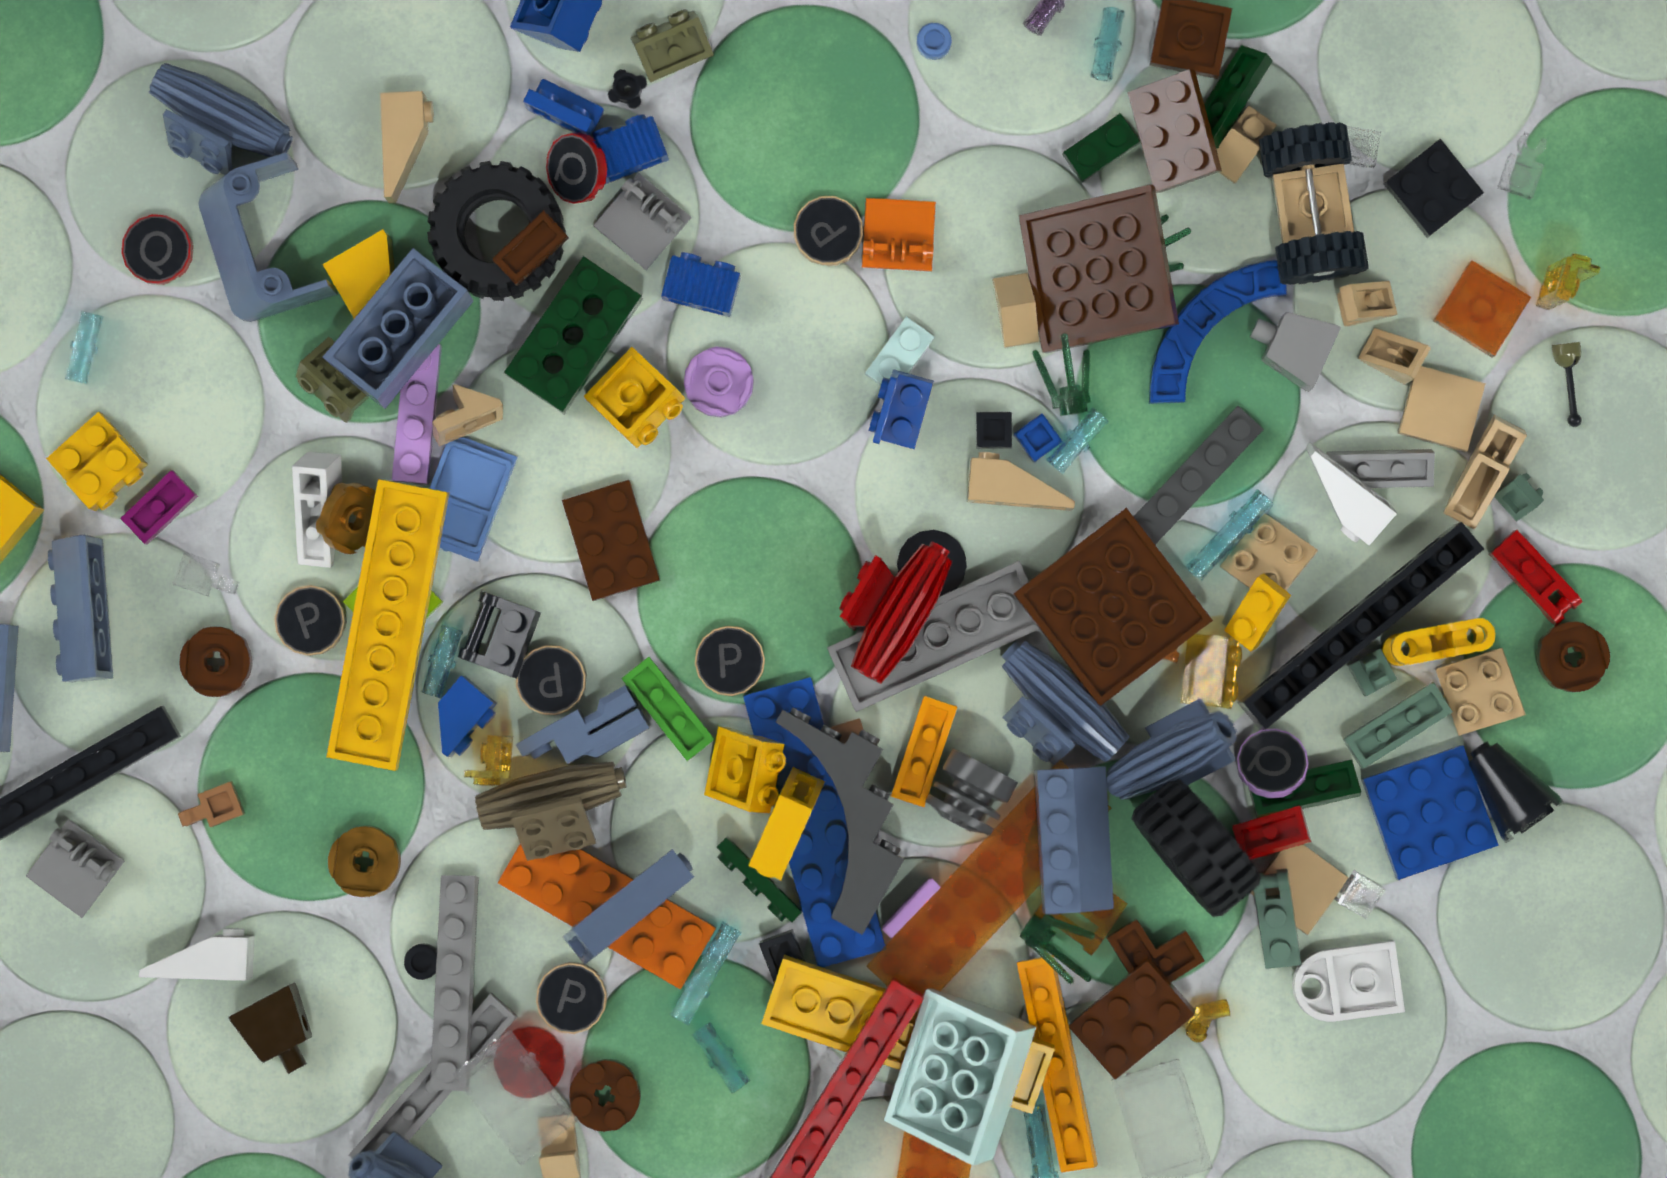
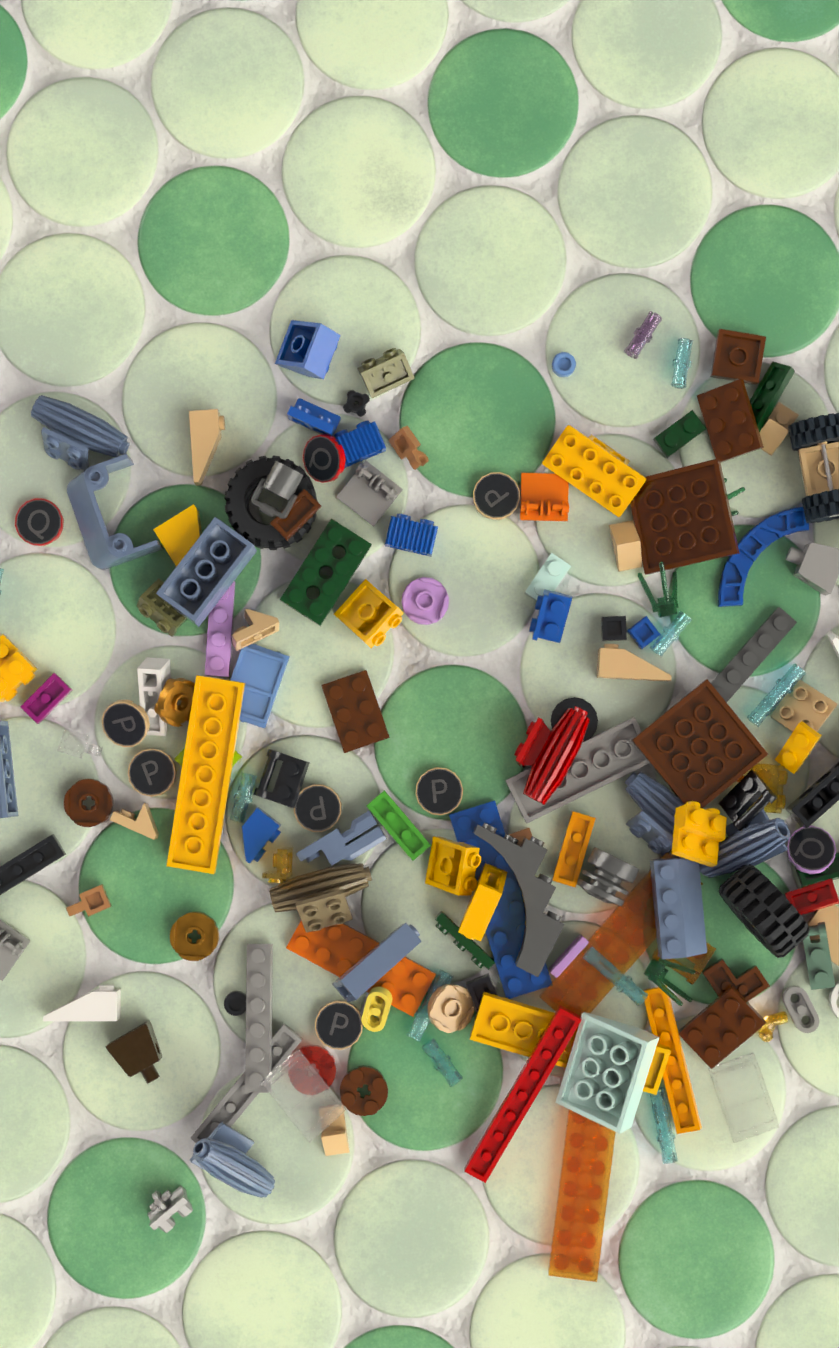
camera: 10 degrees left, 0 degrees up
none -> black tile [102,700,150,747]
none -> tan slope [110,803,159,840]
none -> dark grey piece [251,461,304,519]
none -> light yellow plate [361,987,392,1032]
none -> medium nougat plate [388,425,429,470]
none -> tan tile [428,984,474,1033]
none -> yellow bracket [542,425,646,517]
none -> clear light blue pin [583,947,648,1006]
none -> yellow plate [671,801,727,867]
none -> black plate [718,769,777,831]
none -> light grey plate [782,986,819,1033]

